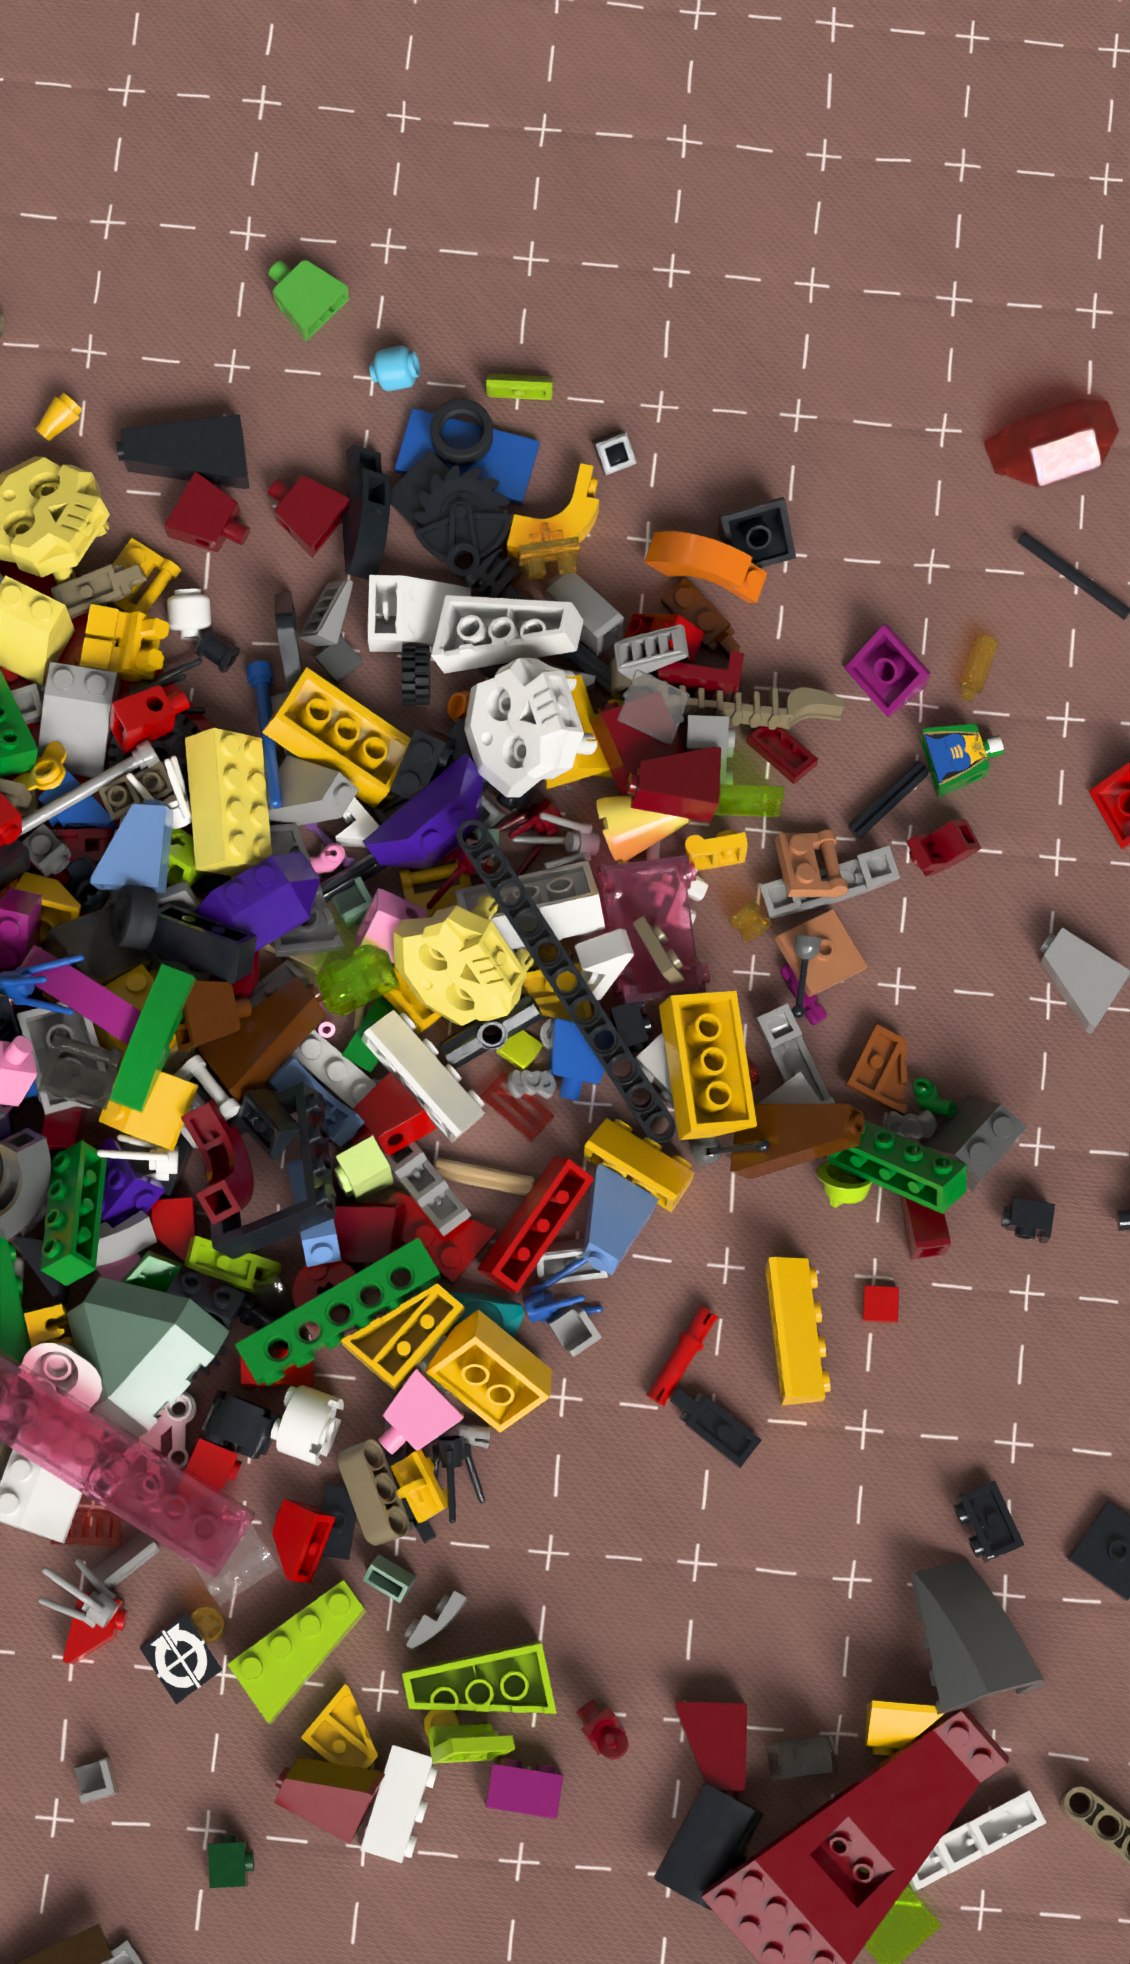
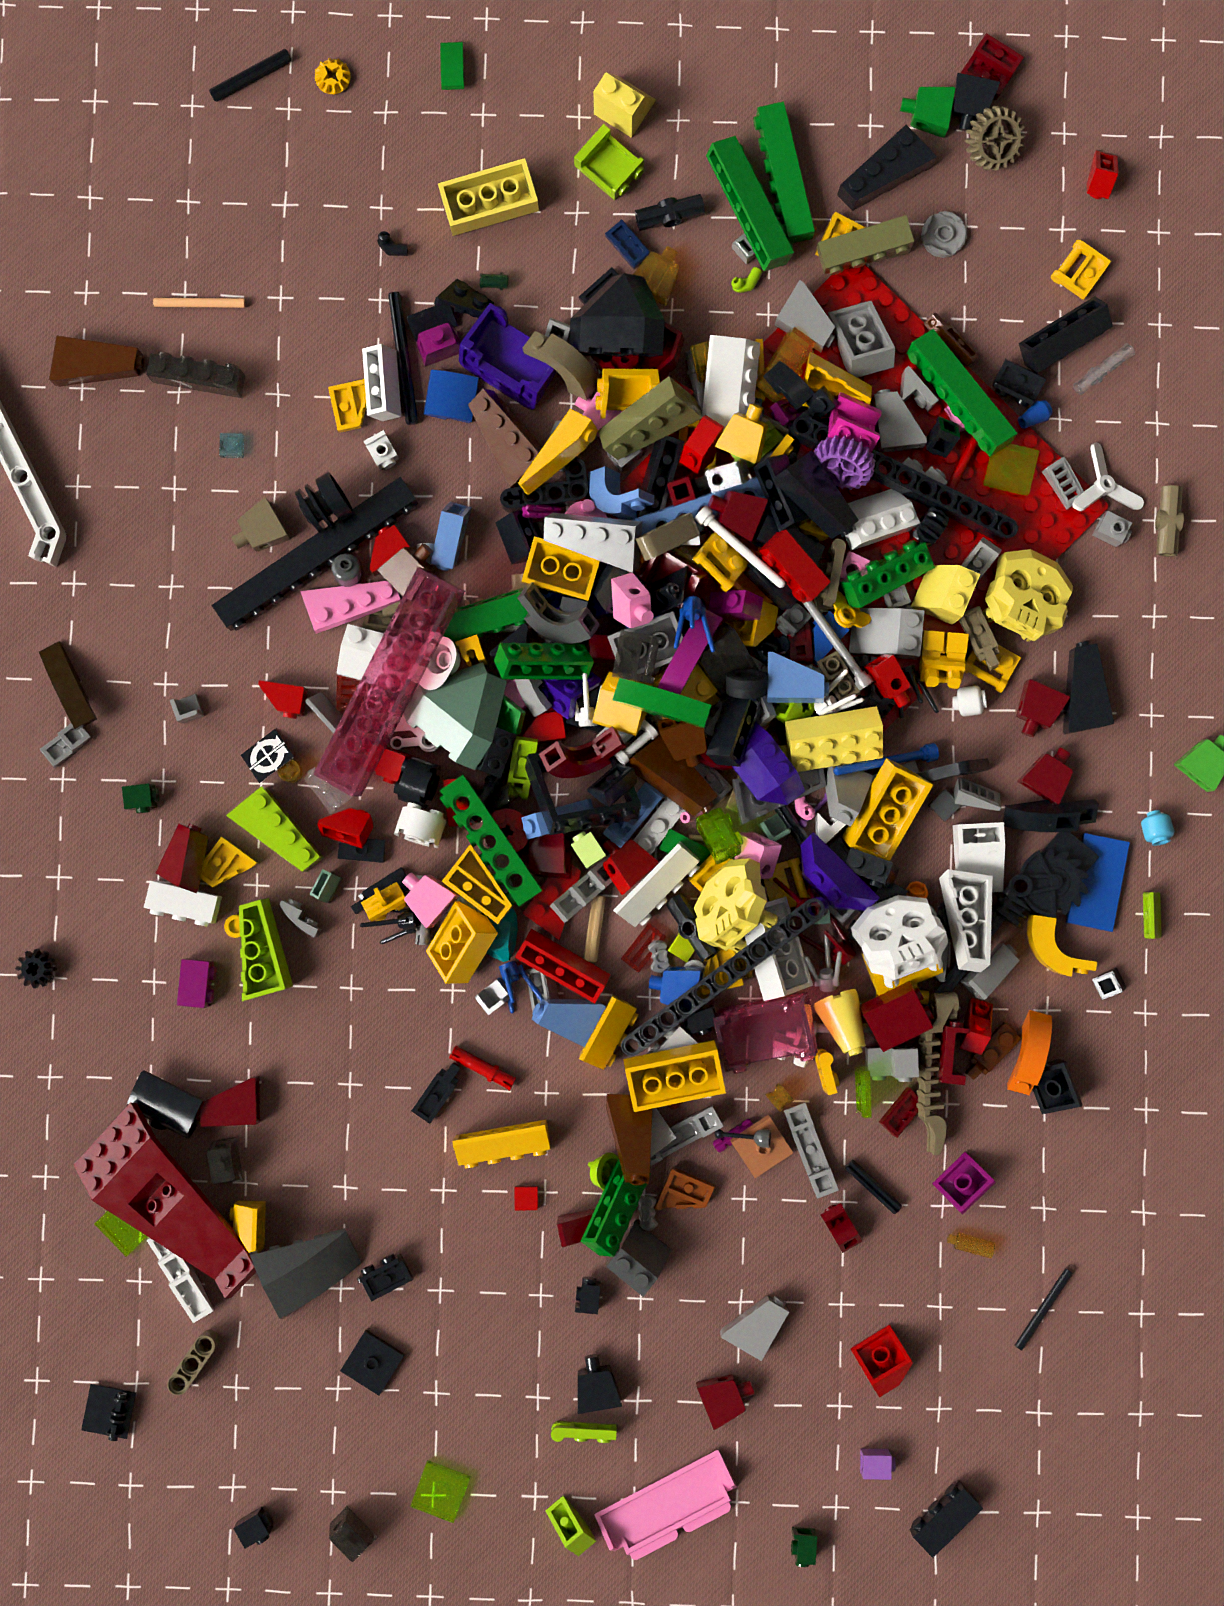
camera: 85 degrees right, 10 degrees up
yellow cone [35,392,83,442] -> none
light grey plant [38,1559,120,1628] -> none
black bush [195,630,240,673] -> none
dark tan beam [338,1439,409,1546] -> none
black tyre [401,645,430,706] -> none
lime bracket [427,1724,515,1764] -> none
black tyre [430,399,493,466] -> none
clear yellow hips [517,522,580,580] -> none
white slope [575,929,634,1000] -> none
dark red hips [576,1699,629,1760] -> none
light grey slope [614,624,689,680] -> none
clear piece [617,669,690,745] -> none
dark red slope [626,747,721,823] -> none
dark tan plate [633,916,685,987] -> none
hinge [692,1138,770,1166] -> none
nougat plate [775,830,848,897] -> none
green arm [912,1077,957,1118] -> none
torso [919,724,1004,798] -> none
clear red wedge [983,399,1119,488] -> none

